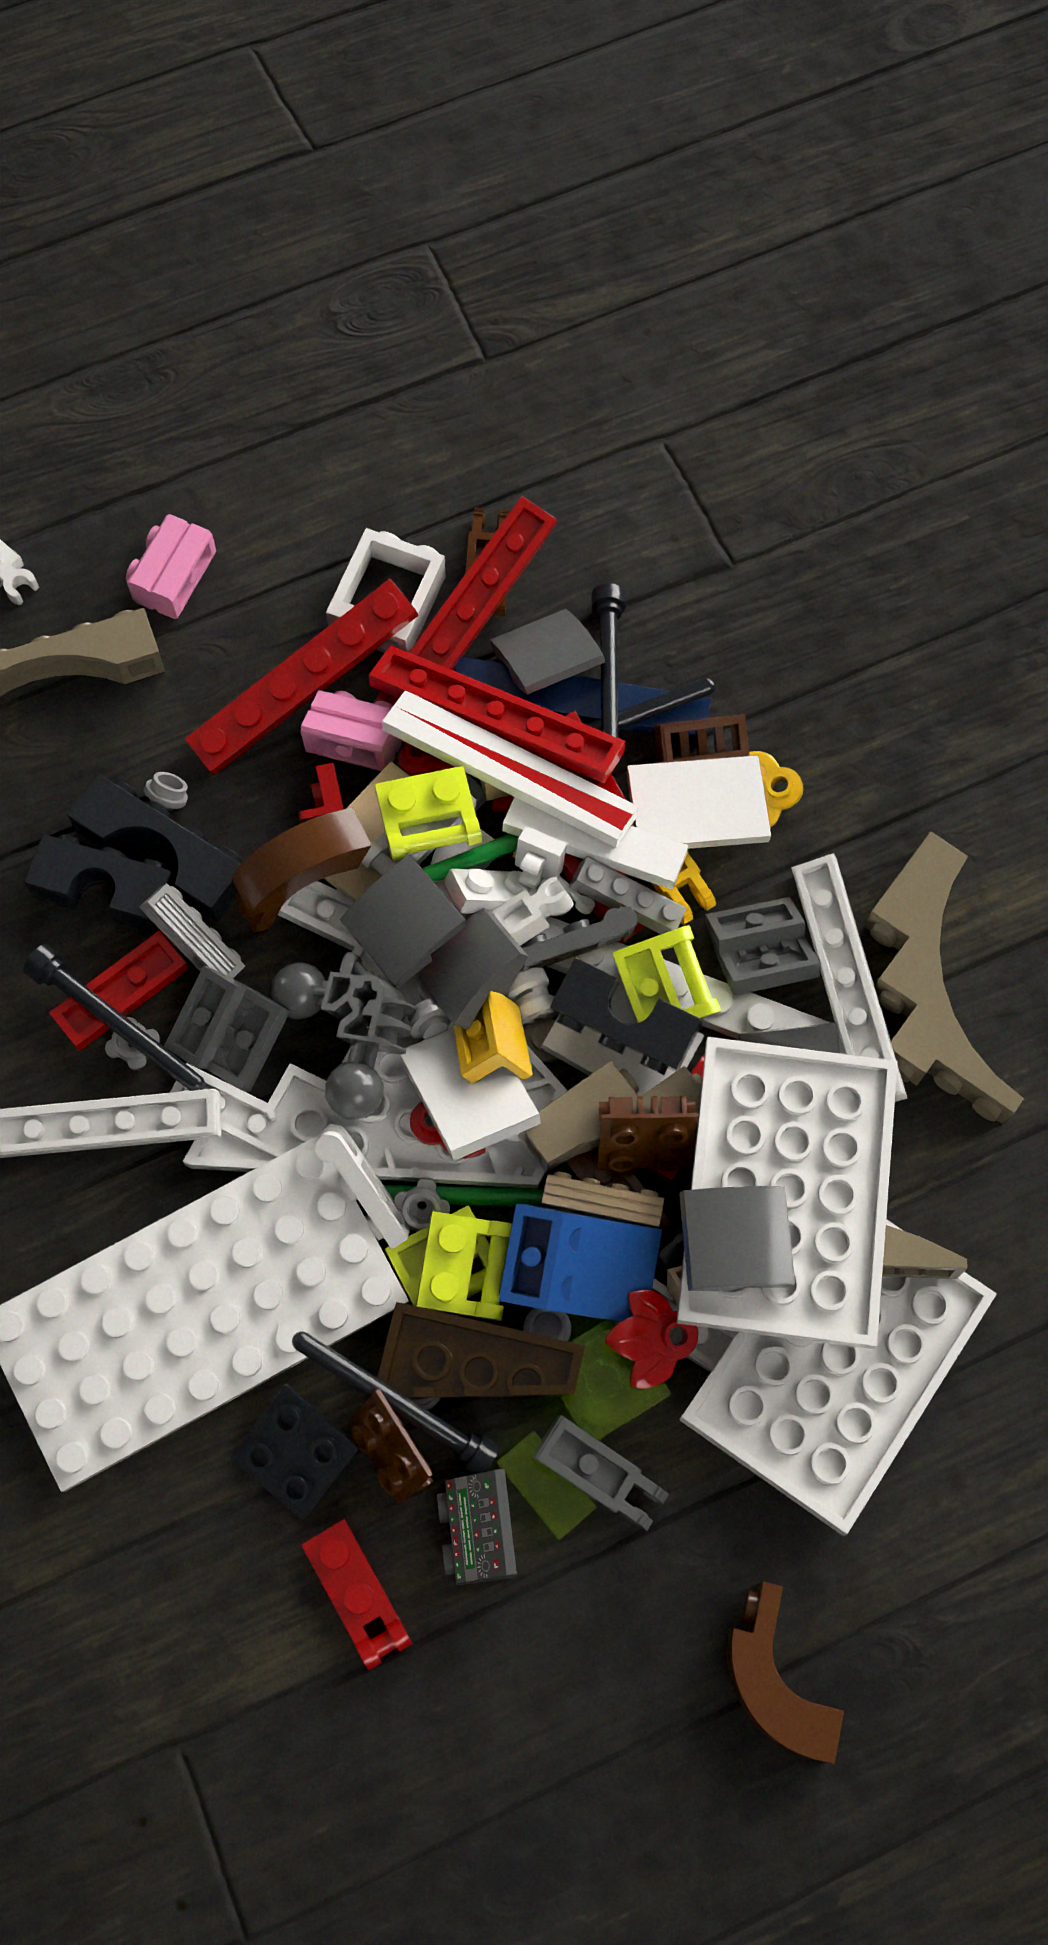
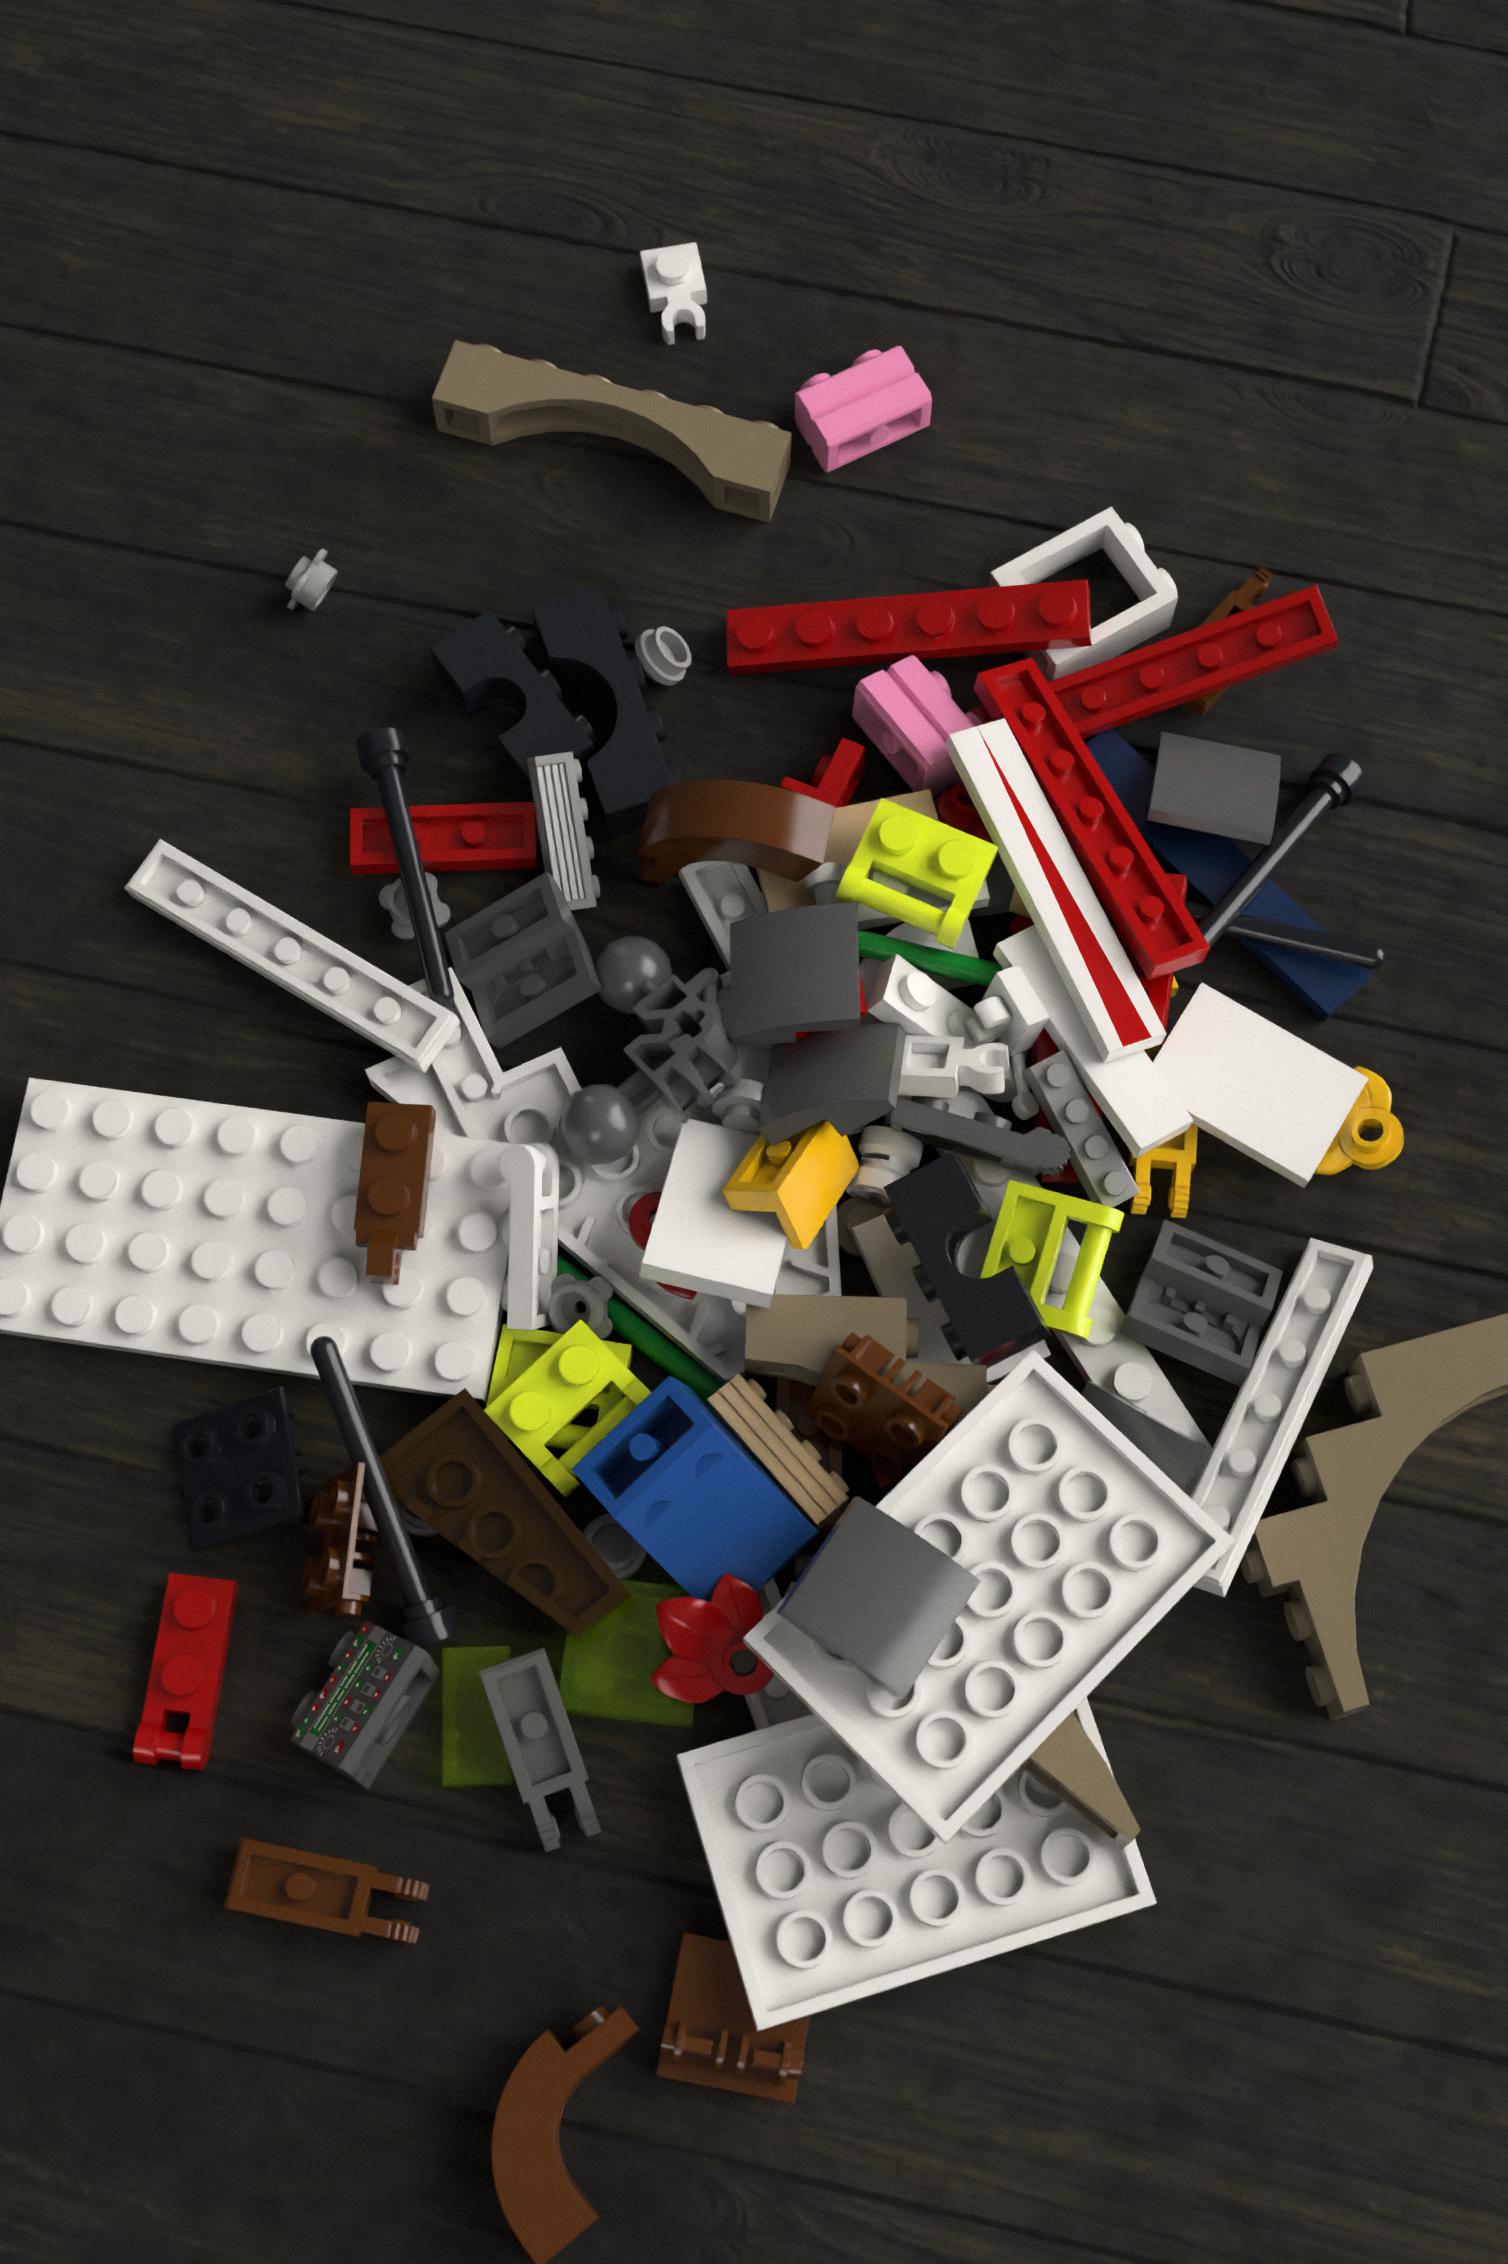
camera: 40 degrees right, 0 degrees up
reddish brown slope [653,713,750,763] -> none
none -> reddish brown hinge [223,1838,430,1944]
none -> reddish brown hinge [354,1102,436,1285]
none -> reddish brown hinge [656,1933,810,2104]

